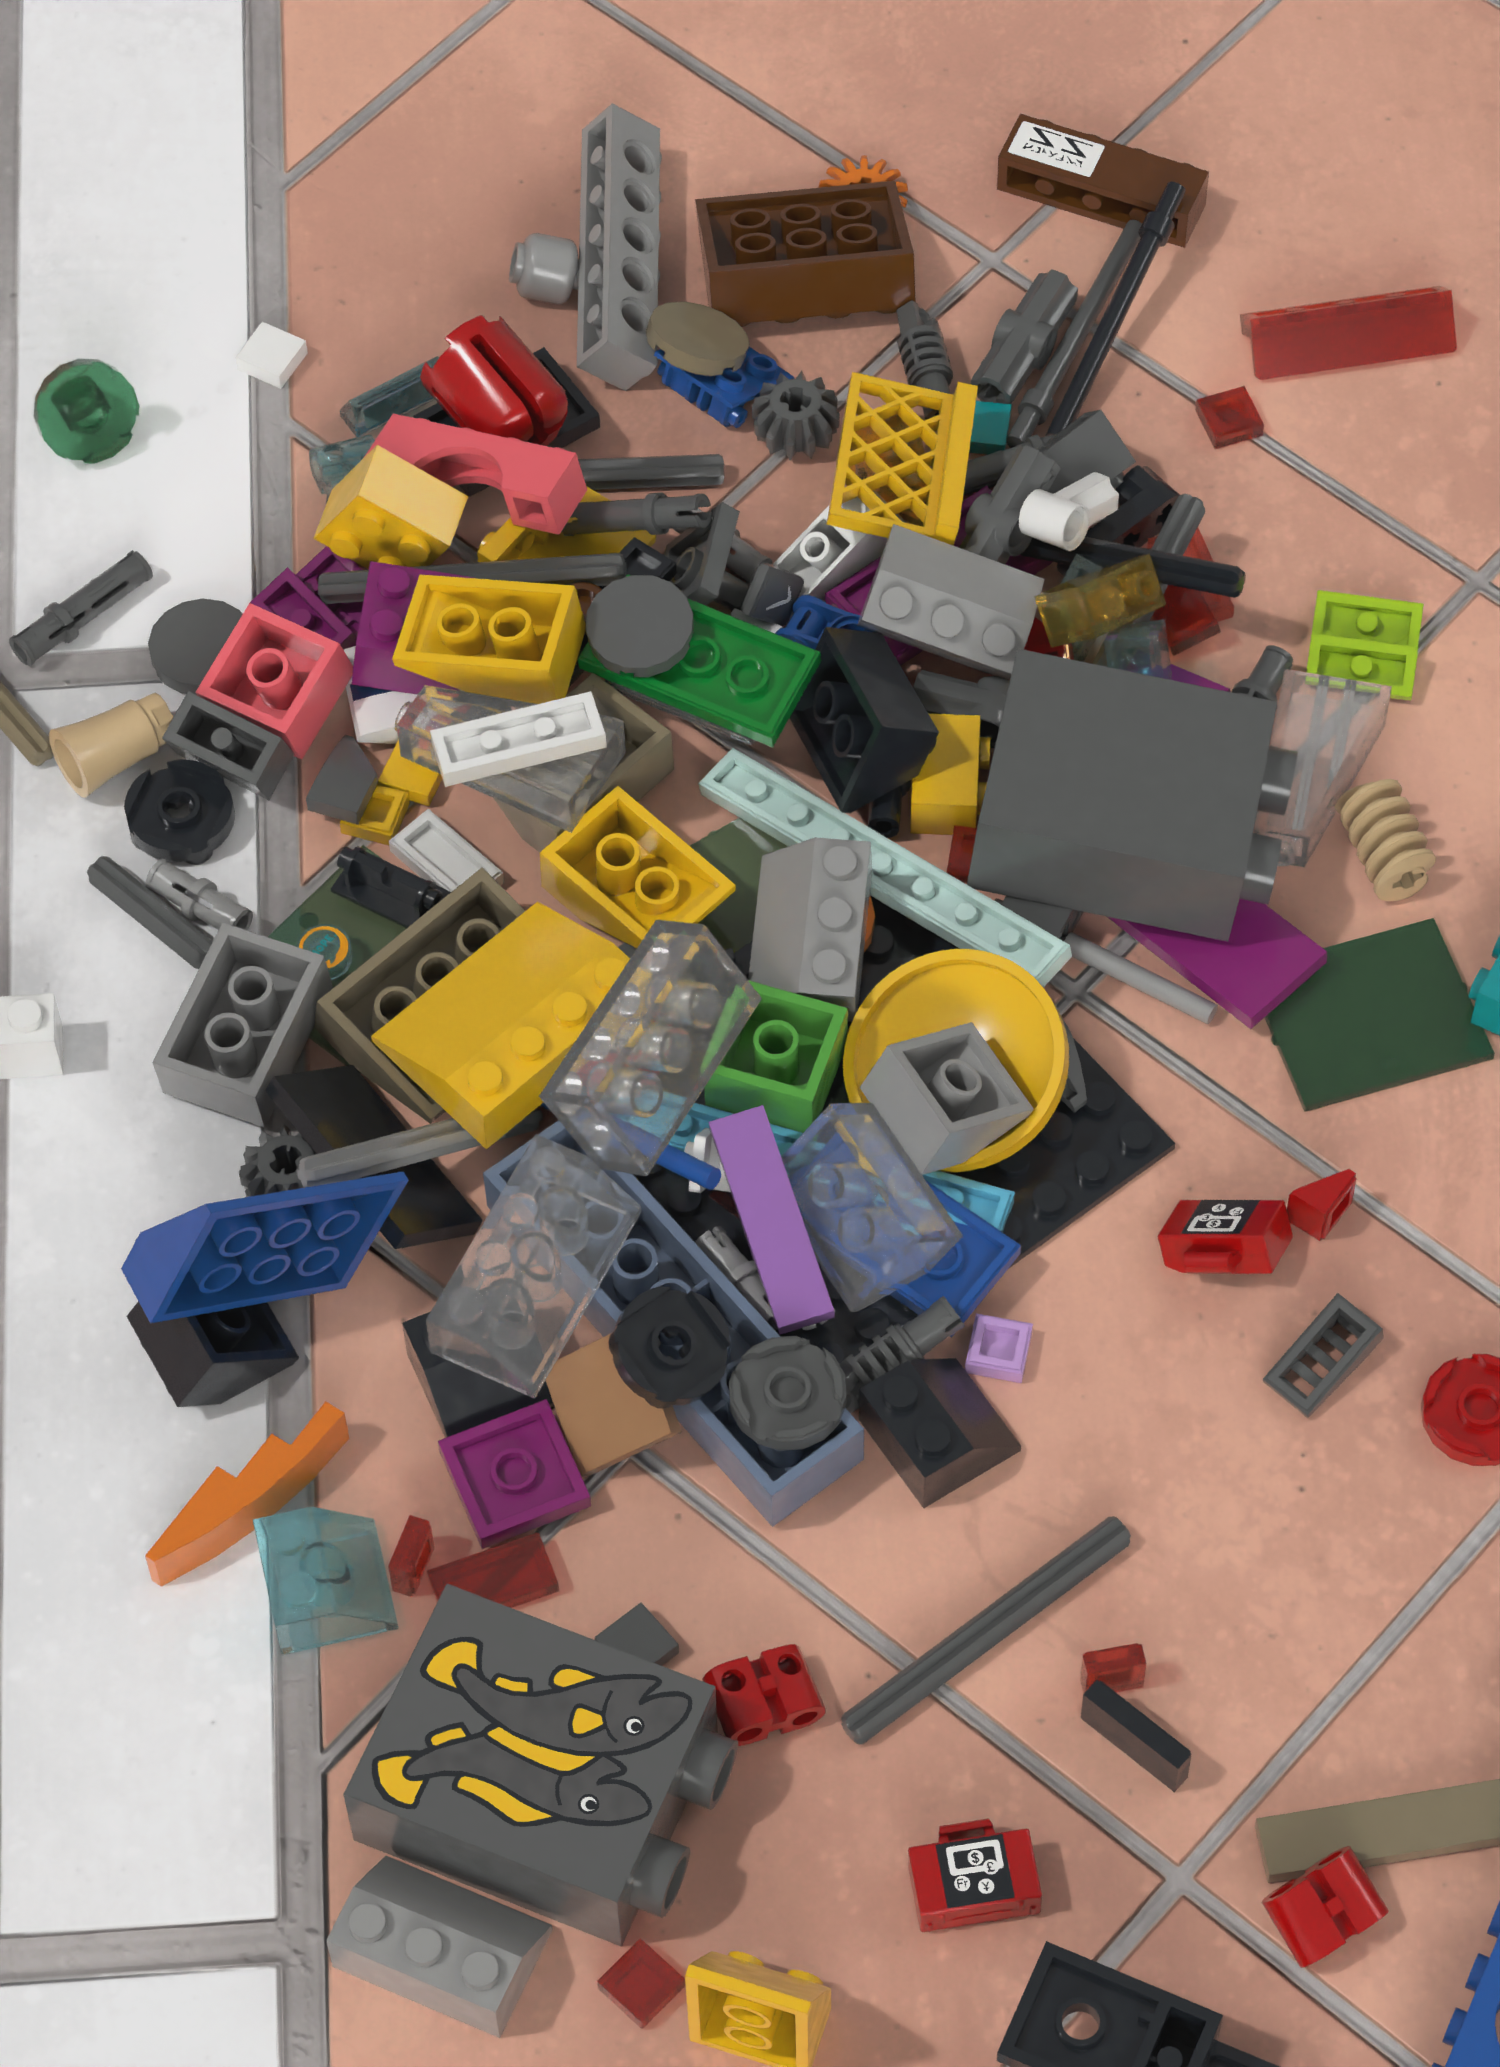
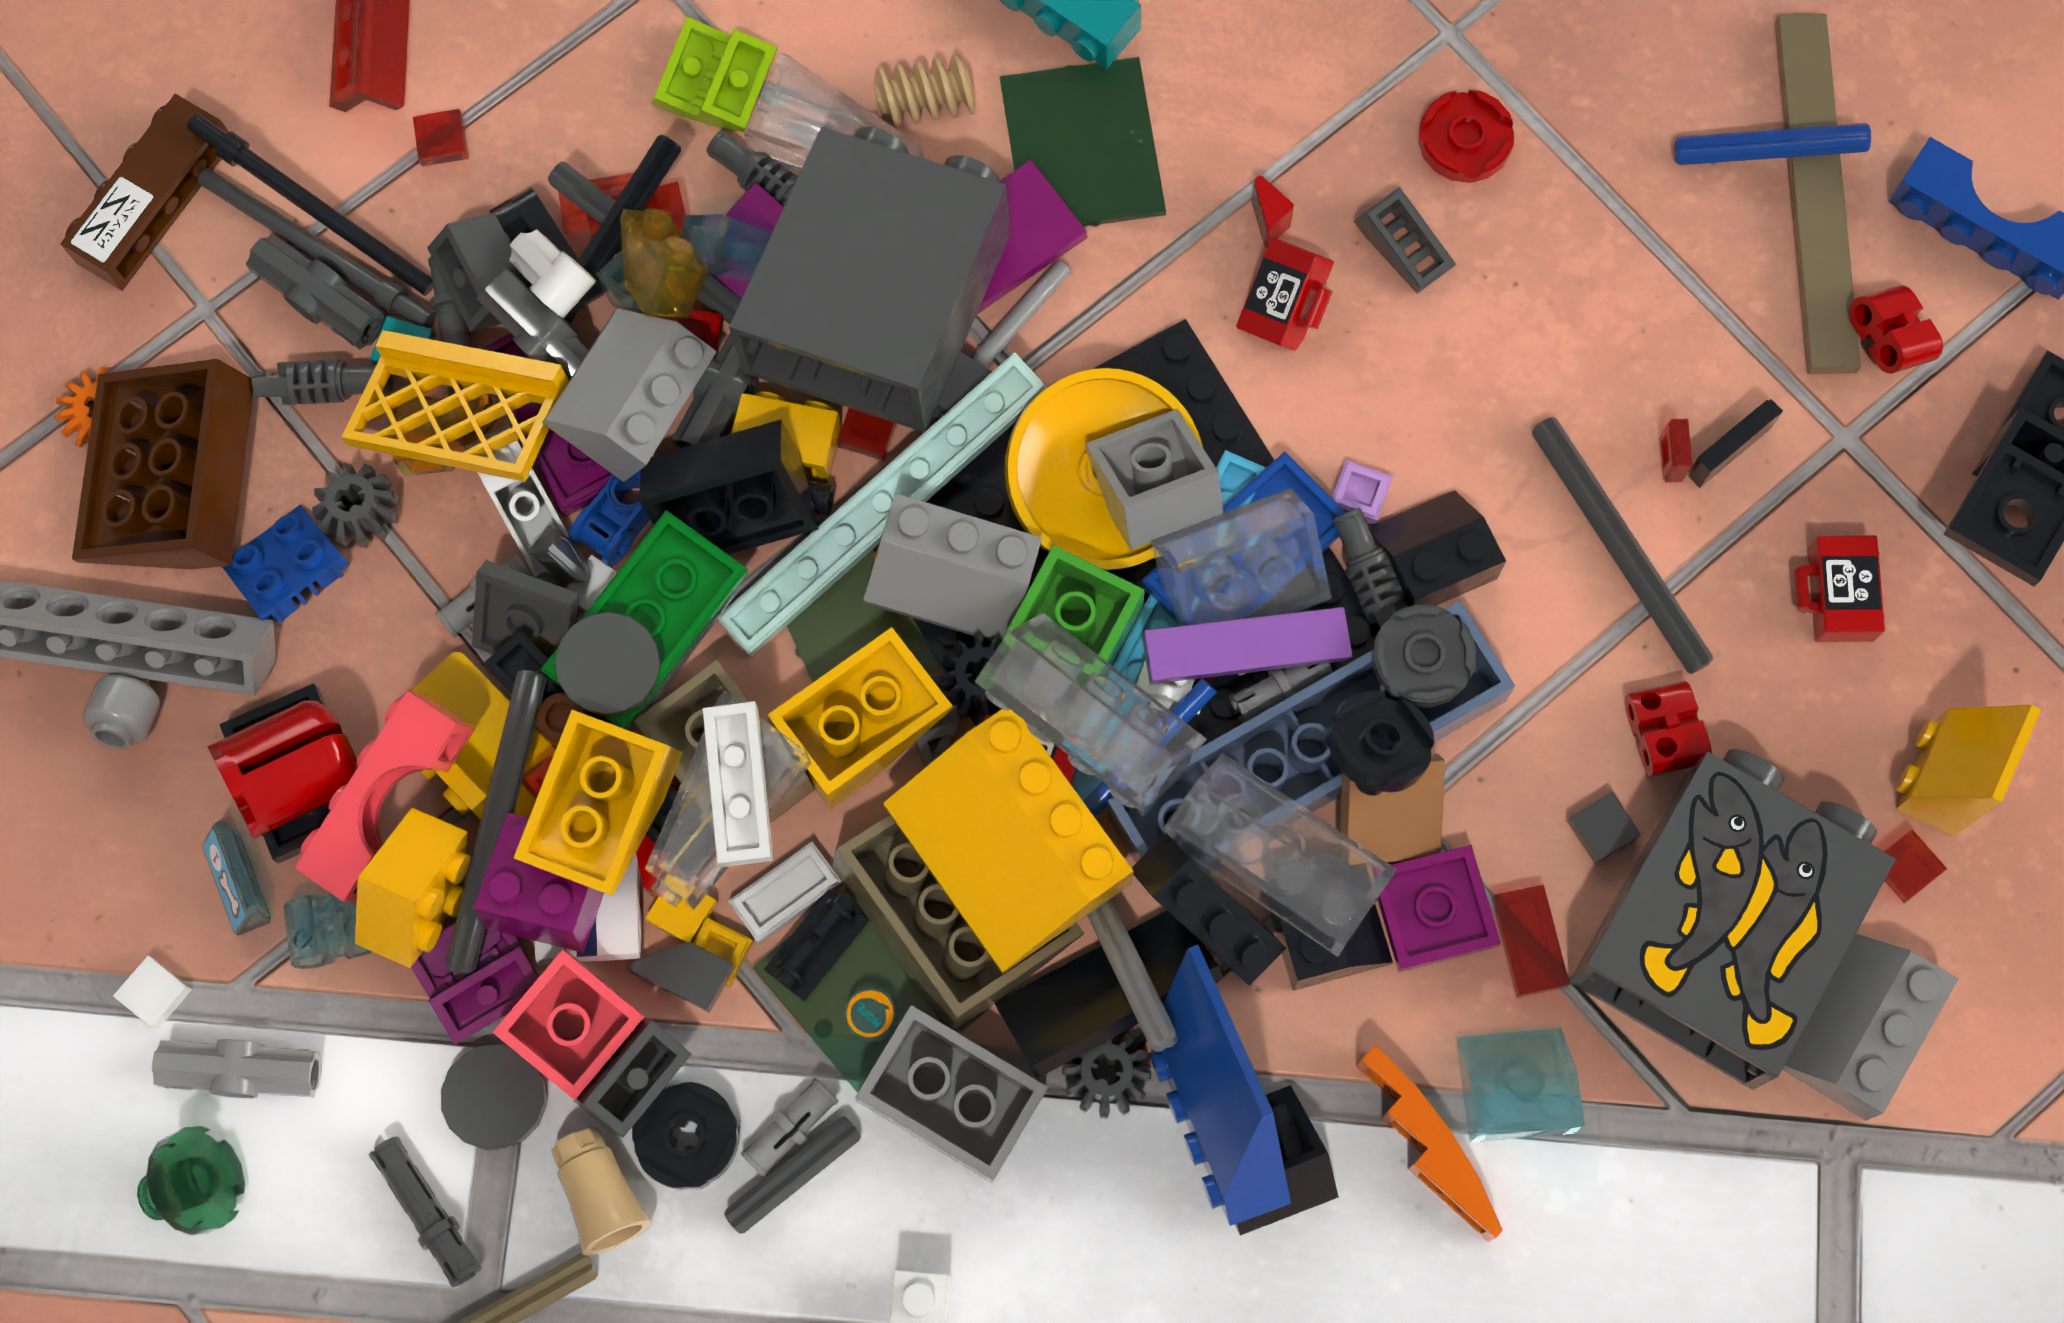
camera: 80 degrees left, 15 degrees up
clear red tile [388,1515,435,1597] -> none
dark grey pin [561,492,712,536] -> none
dark grey axle [578,454,725,490] -> none
dark tan tile [646,301,750,376] -> none
none -> light grey piece [151,1039,322,1098]
none -> black brick [1132,833,1286,986]

